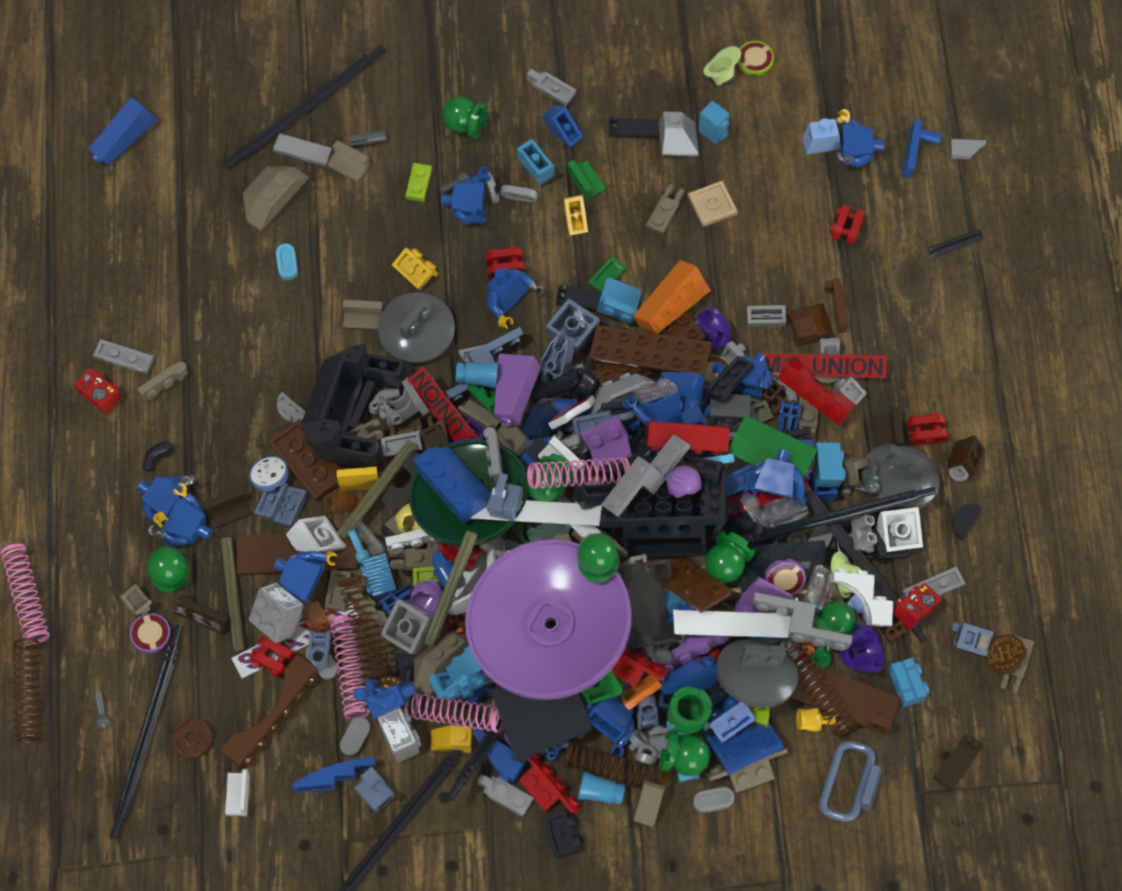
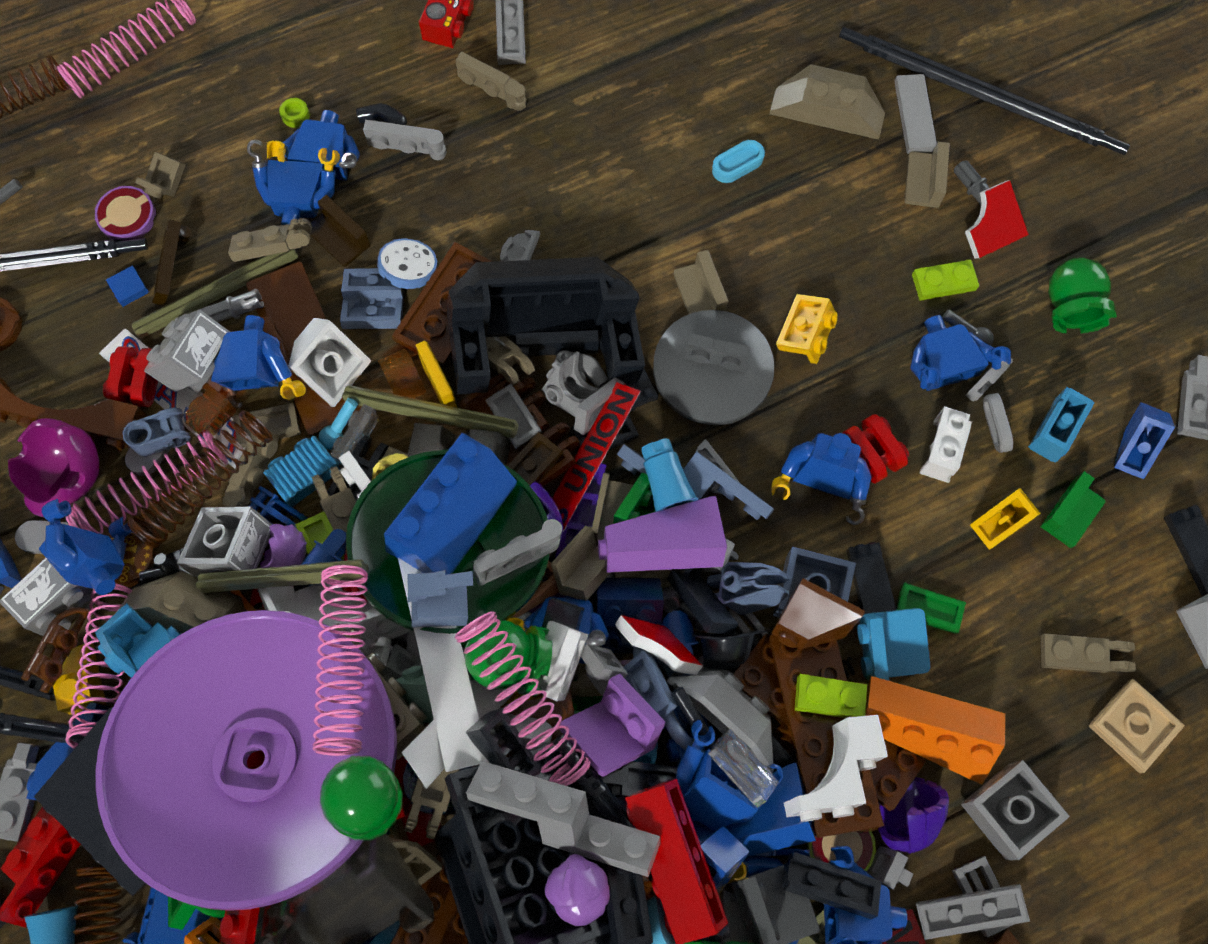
camera: 65 degrees right, 5 degrees up
green tile [147,546,190,593] -> none
none -> magenta piece [8,418,99,517]
none -> reddish brown piece [21,607,89,693]
none -> blue tile [106,265,149,307]
none -> light grey axle [175,289,264,322]
none -> dark tan hinge [228,218,312,262]
none -> lime tile [279,98,310,128]
none -> bright pink piece [312,565,368,756]
none -> light grey plate [363,120,446,160]
none -> slope [771,578,865,649]
none -> white arch [784,715,888,822]
none -> lime plate [795,674,867,718]
none -> light grey tile [915,884,1030,940]
none -> white window [919,406,972,483]
none -> light grey brick [961,760,1070,860]
none -> red tile [965,180,1029,259]

